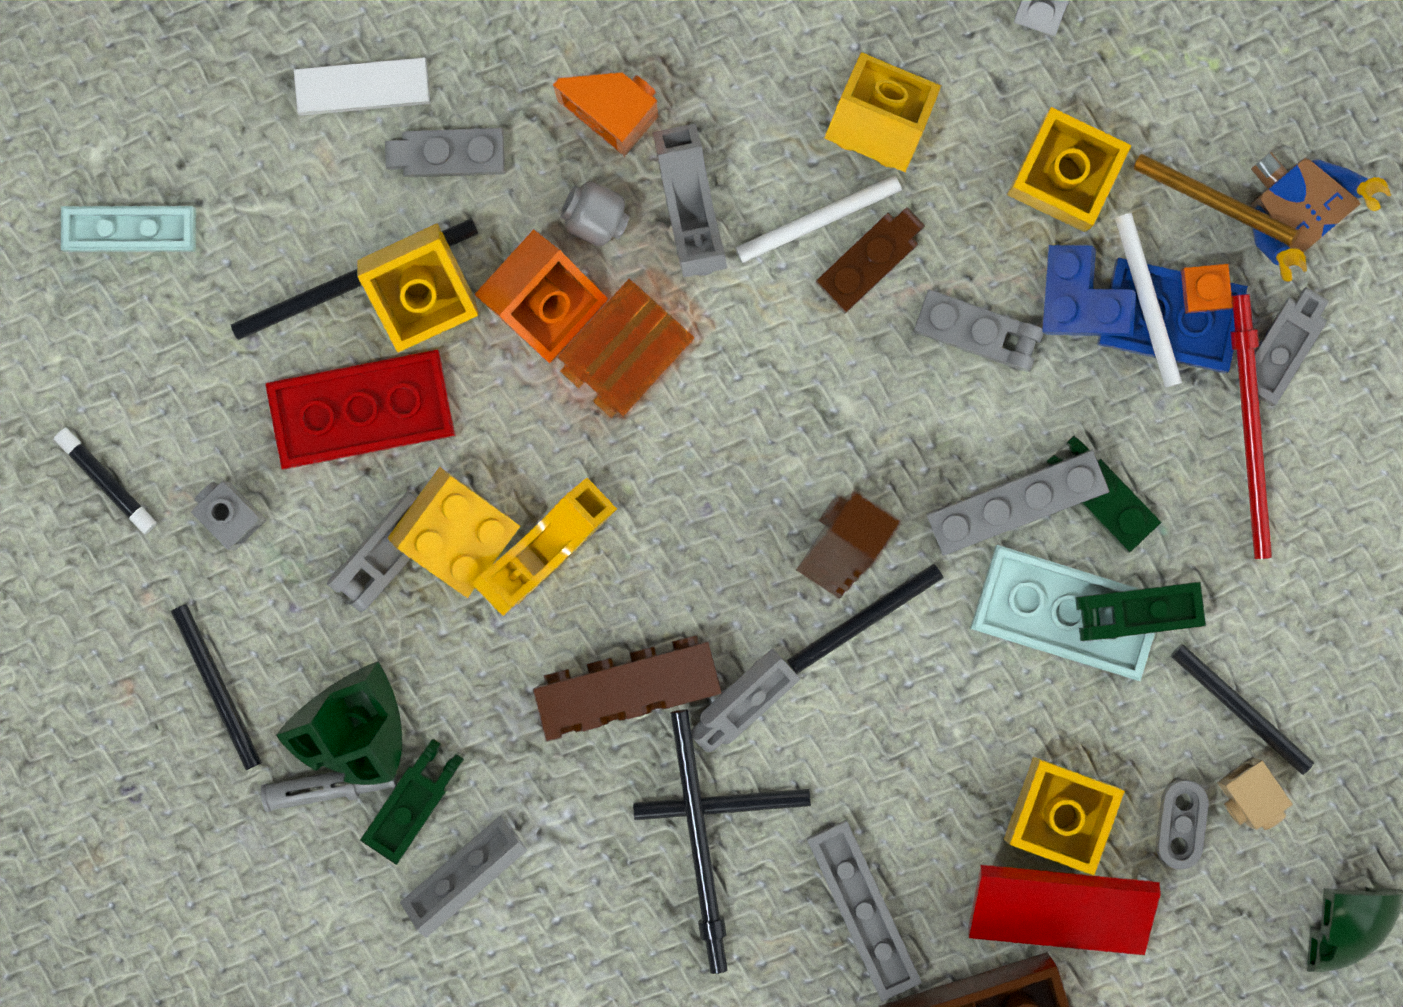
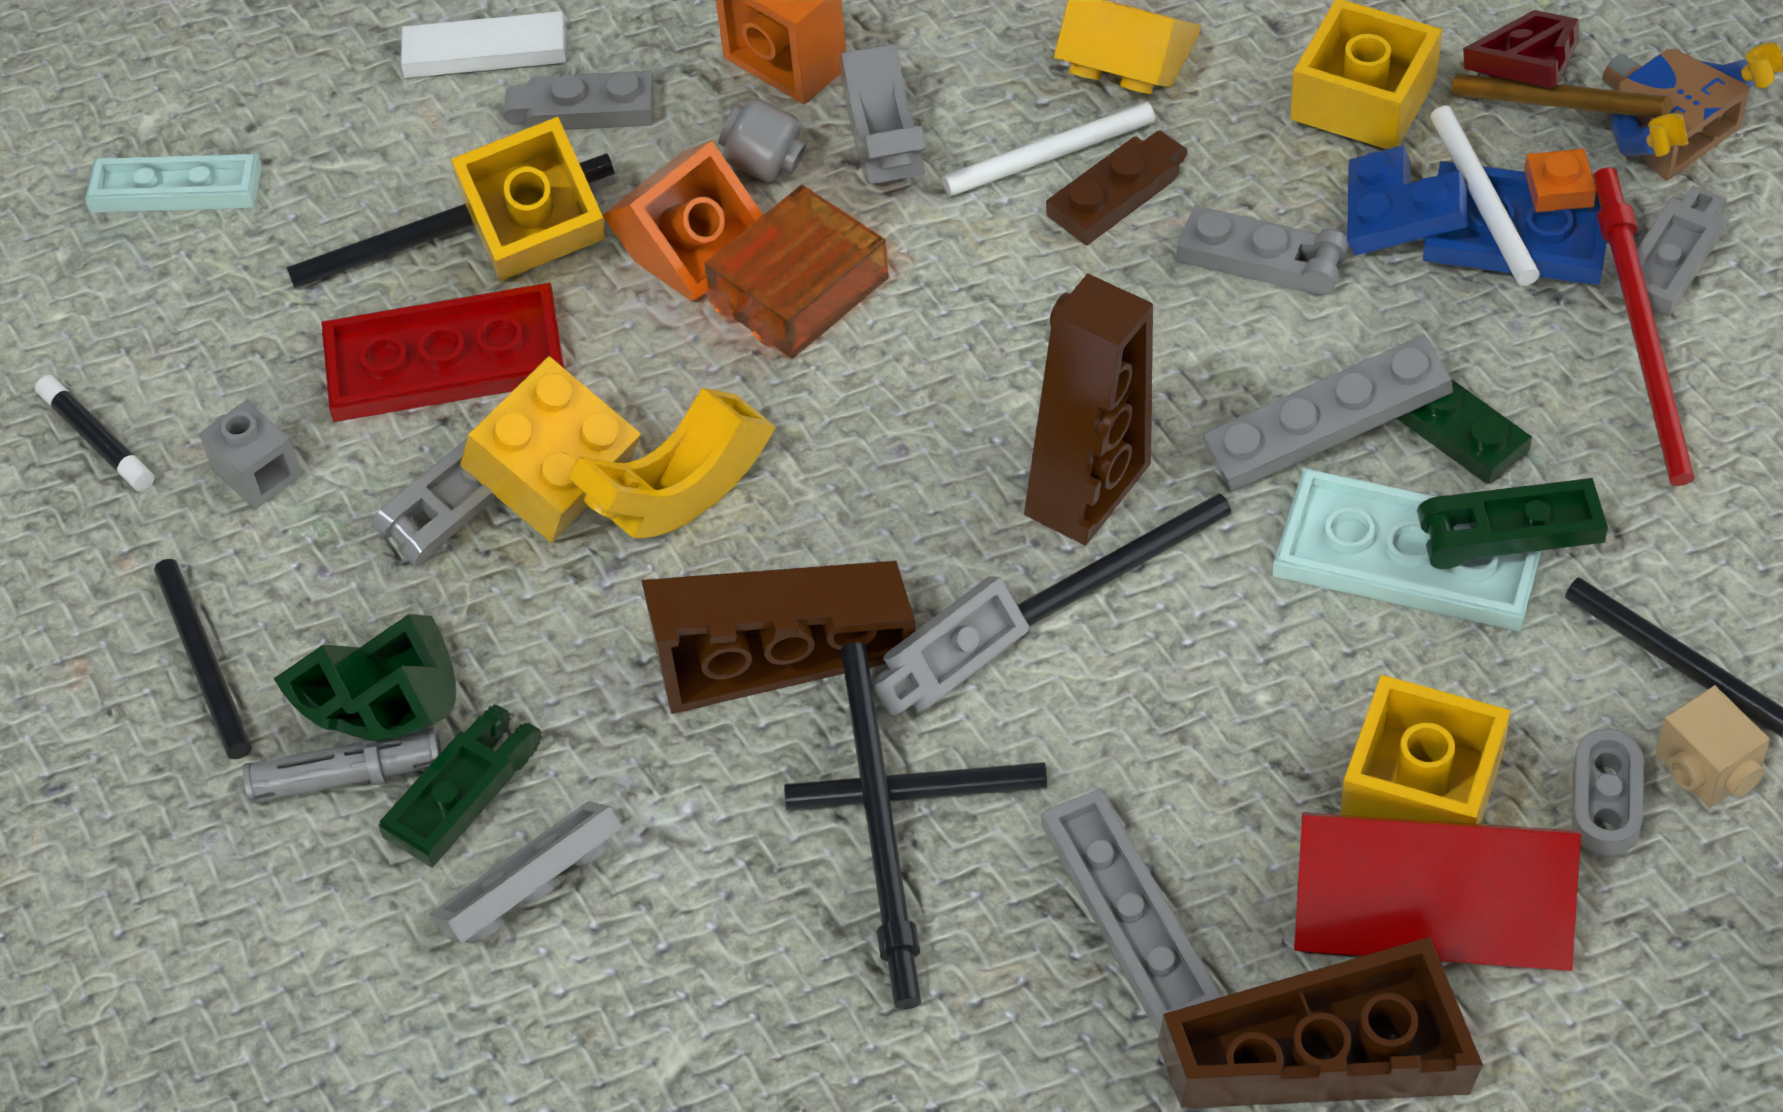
camera: 10 degrees right, 35 degrees down
none -> dark red wing [1463,10,1580,88]

